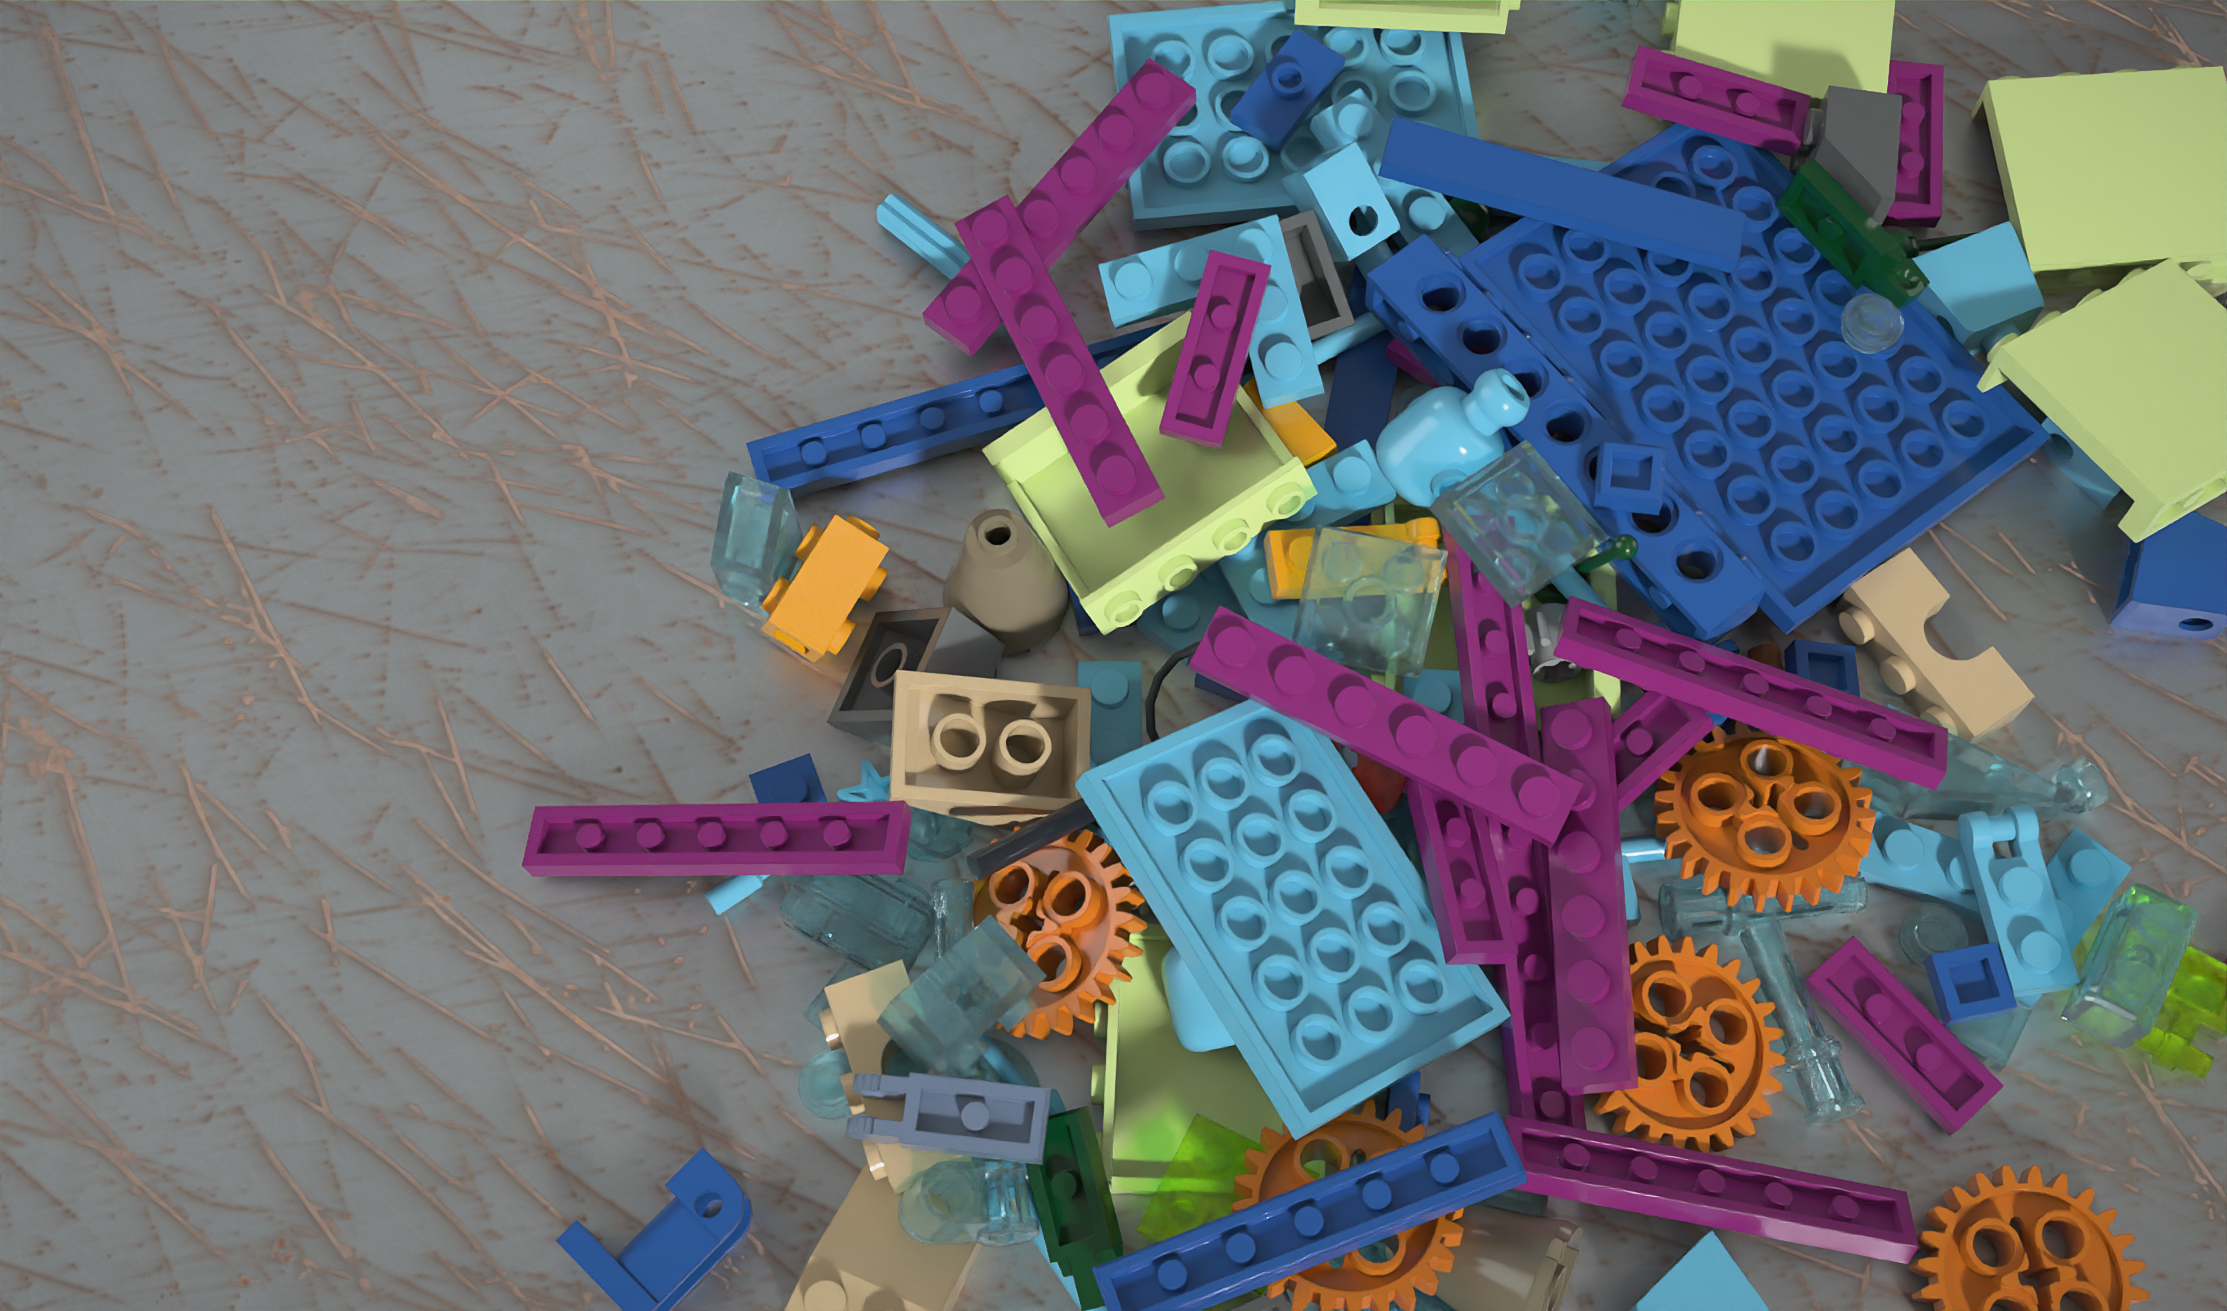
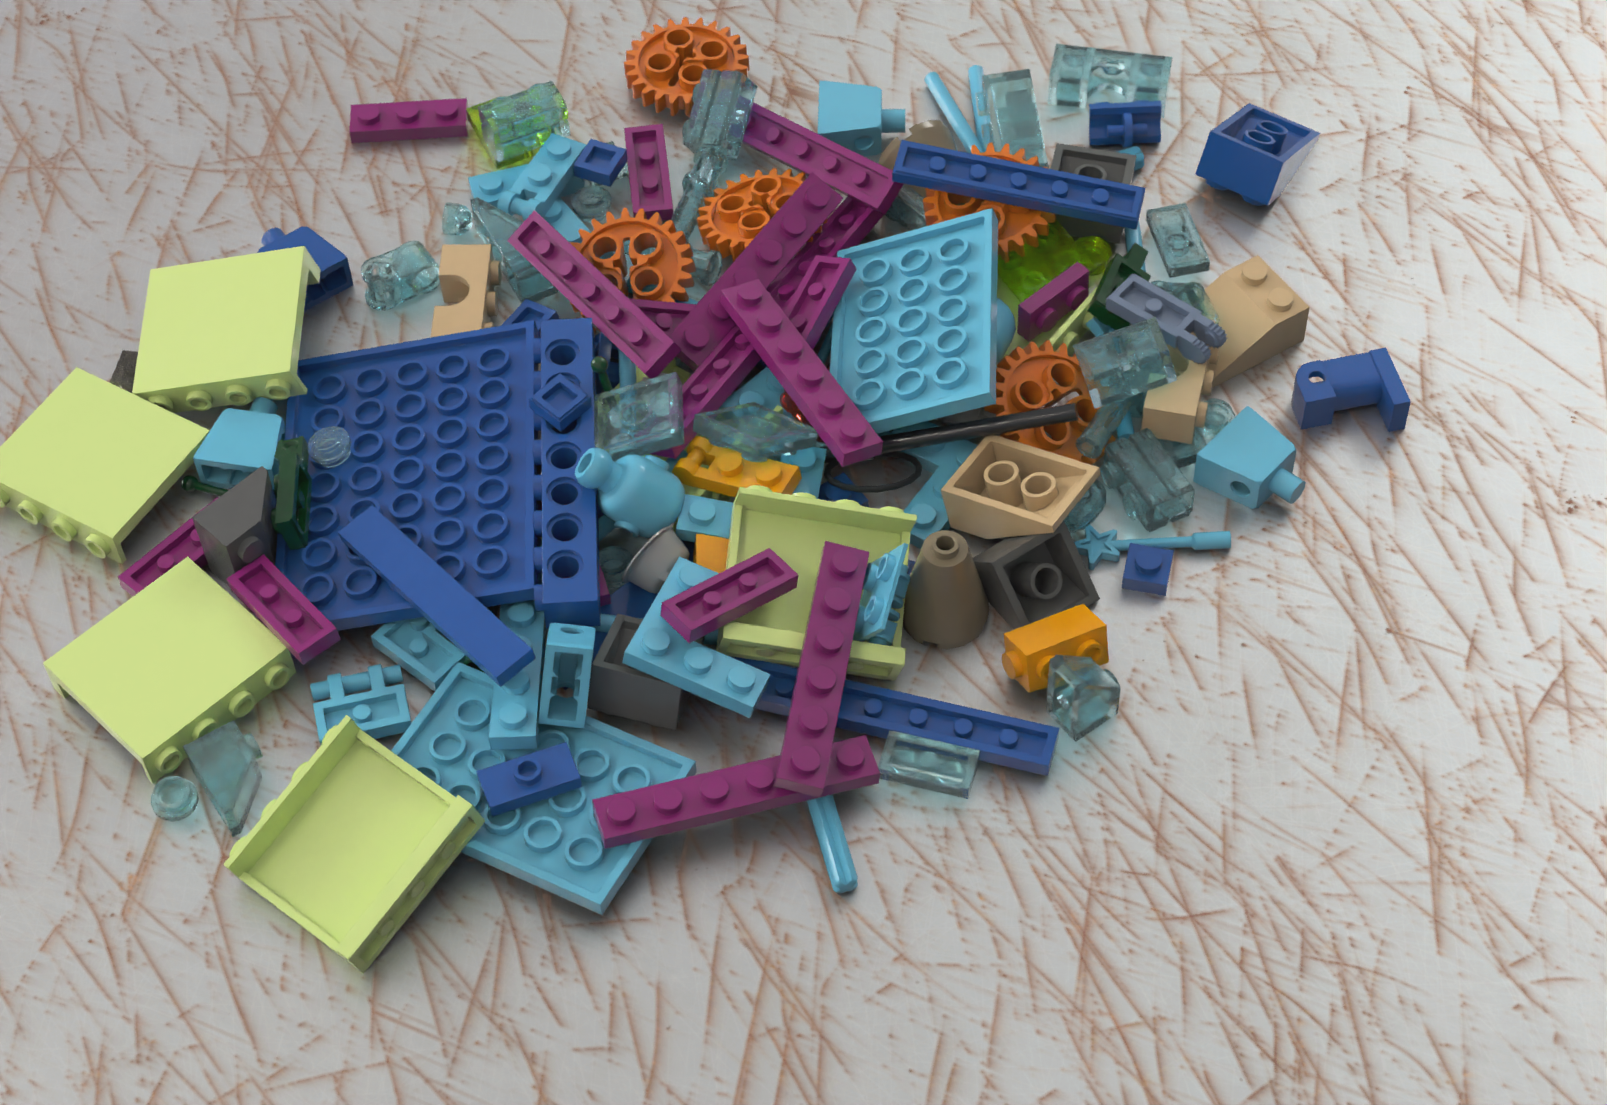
camera: 145 degrees left, 15 degrees down
magenta plate [522,801,913,877] -> none
none -> medium azure plate [310,664,412,745]
none -> clear light blue piece [361,241,440,311]
none -> light grey piece [622,521,690,594]
none -> clear light blue brick [682,69,758,161]
none -> medium azure hinge [853,543,911,646]
none -> clear light blue plate [878,730,980,799]
none -> magenta plate [1017,262,1090,342]
none -> medium azure torso [1193,406,1306,509]

